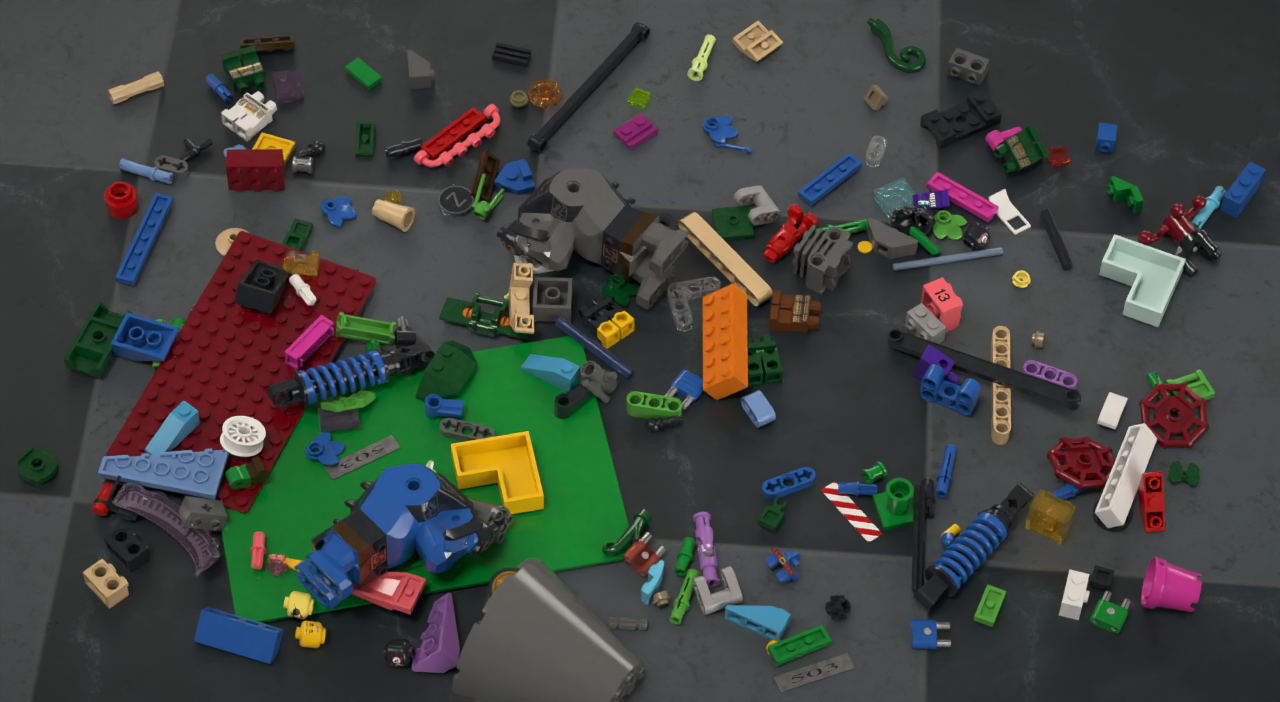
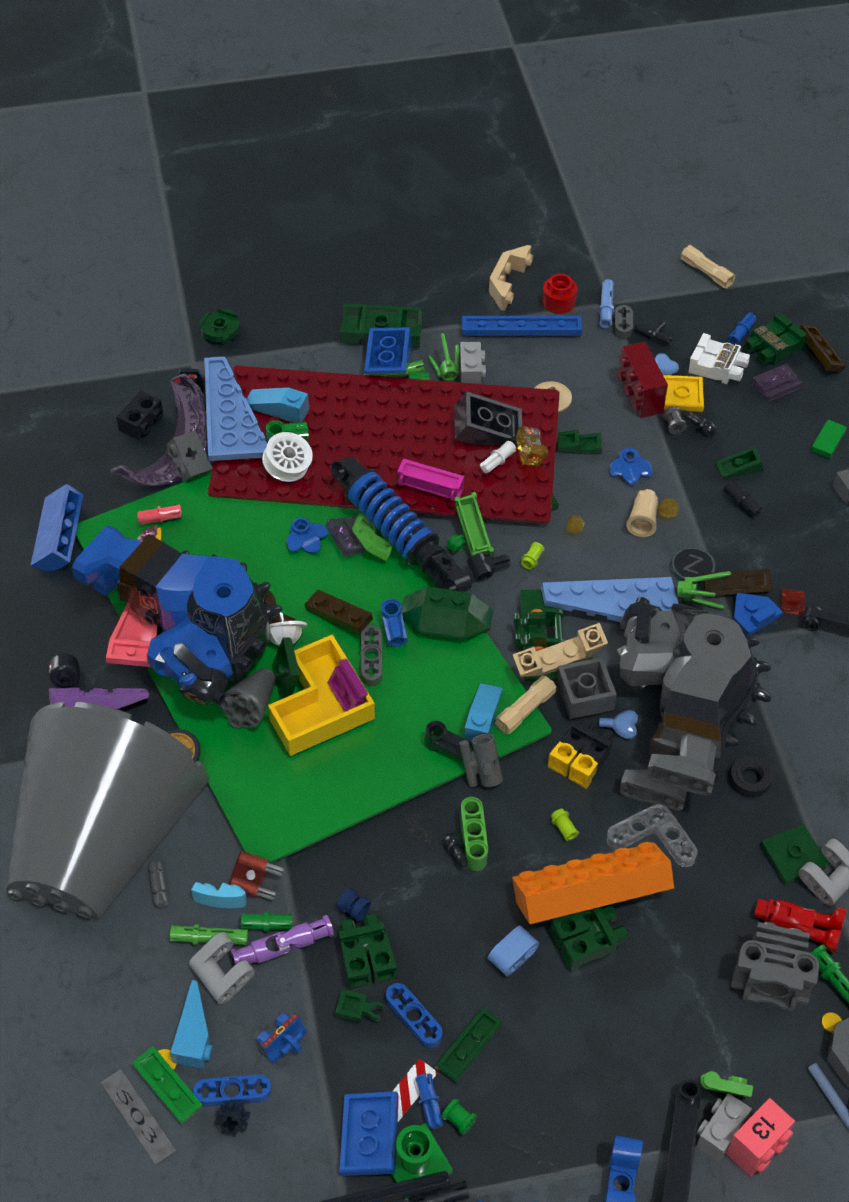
camera: 75 degrees right, 0 degrees up
tan brick [83,559,129,609] -> none
leg [225,456,266,490] -> none
yellow head [295,621,326,648] -> none
flat silver sticker [324,435,400,480] -> none
coral bar [414,104,501,168] -> none
red plate [421,107,486,160] -> none
dark blue axle [555,316,634,378] -> none
dark green plate [602,274,638,306] -> none
dark green plant [602,509,652,555] -> none
dark tan plate [652,591,671,608] -> none
blue piece [665,369,704,409] -> none
tan beam [678,212,773,307] -> none
reddish brown hips [769,290,821,334] -> none
dark purple torso [912,345,960,384] -> none
none -> blue beam [193,1075,272,1107]
none -> green piece [266,421,309,443]
none -> dark green plate [272,637,300,700]
none -> dark brown plate [304,590,373,634]
none -> magenta plate [327,659,368,712]
none -> dark blue wheel [336,887,372,922]
none -> dark green hips [339,914,397,990]
none -> blue tile [339,1091,399,1176]
none -> bright green plant [428,333,460,381]
none -> dark green tile [435,1007,504,1085]
none -> light grey brick [460,342,486,384]
none -> tan slope [489,245,533,311]
none -> tan axle [495,676,556,735]
none -> lime pin [521,542,544,570]
none -> medium blue wing [541,577,679,622]
none -> lime pin [551,809,579,841]
none -> clear yellow plate [567,514,584,535]
none -> medium blue rock [599,710,638,739]
none -> bright green plate [700,1071,753,1098]
none -> clear red plate [781,589,805,615]

